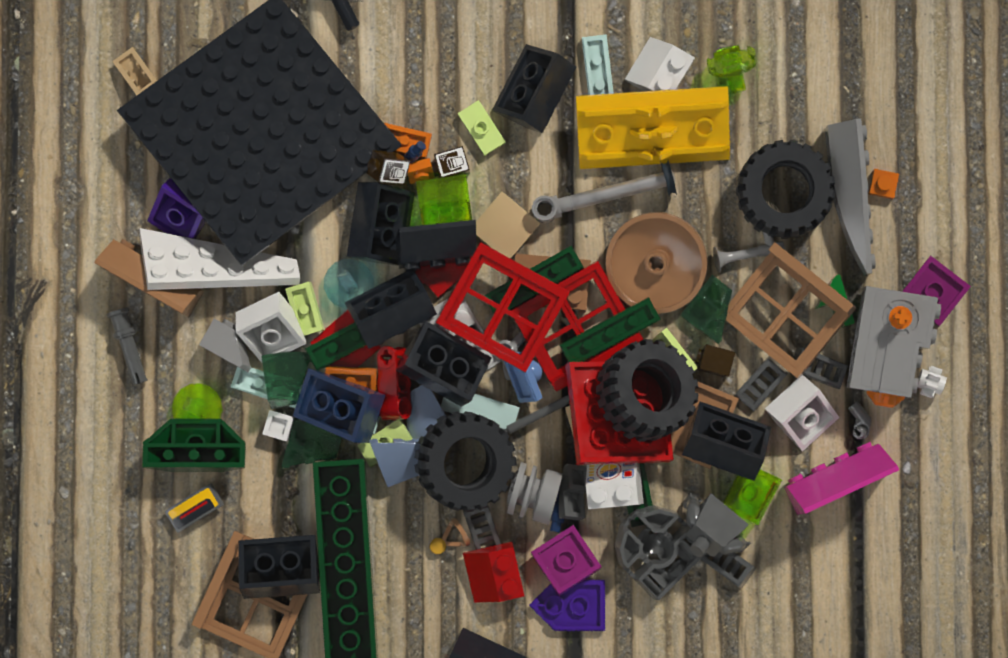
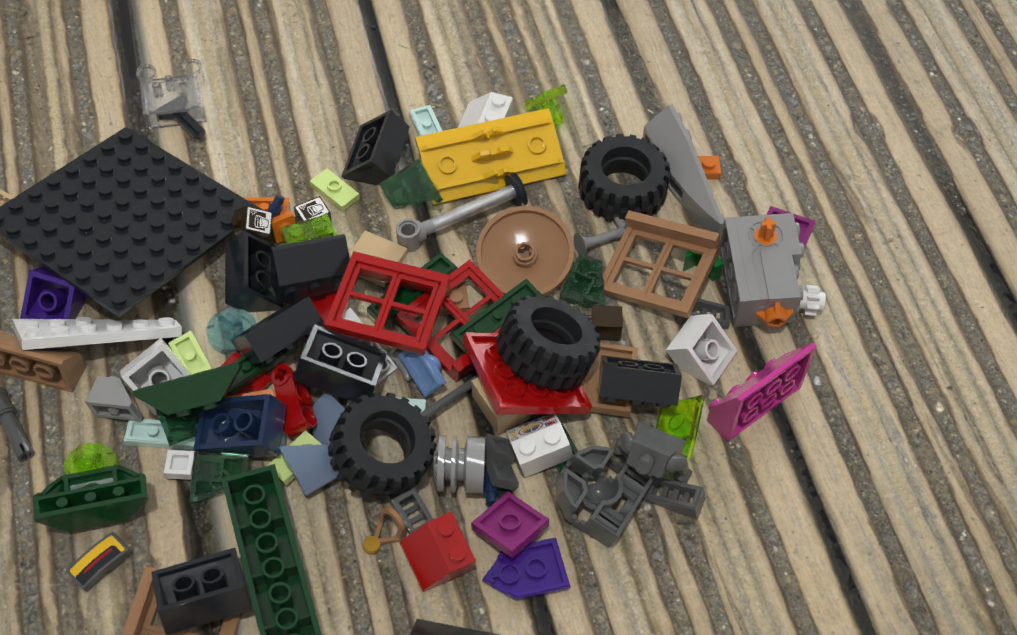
camera: 20 degrees left, 30 degrees down
dark grey slope [735,356,788,412] -> none
dark grey arm [848,401,872,440] -> none
none -> dark green wedge [133,361,243,418]
none -> clear green slope [379,159,443,209]

